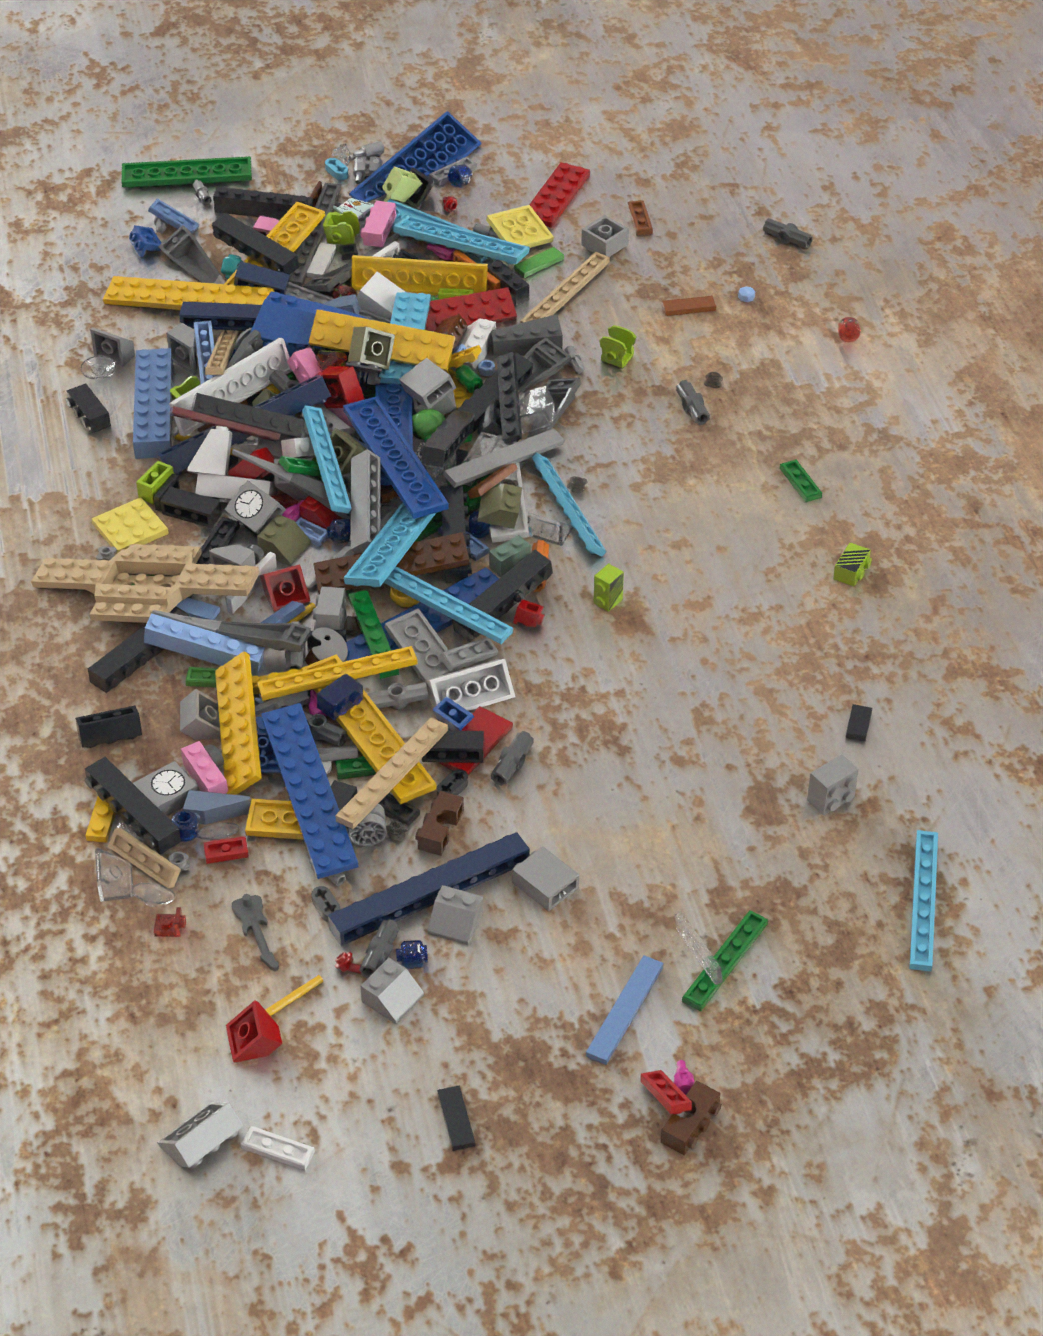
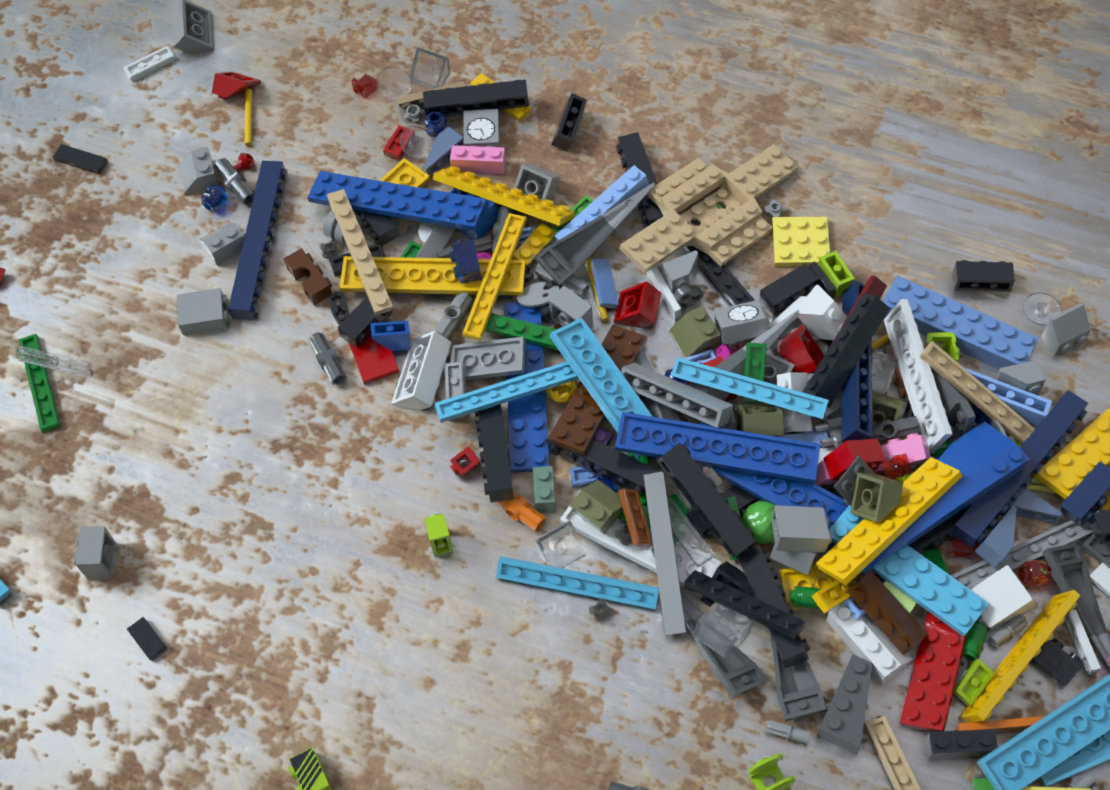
camera: 130 degrees right, 15 degrees up
dark grey beam [204,744,224,767] -> none
dark grey piece [232,894,279,971] -> none
dark grey beam [311,886,340,922] -> none
light blue tile [478,360,495,376] -> none
medium blue tile [586,955,664,1065] -> none

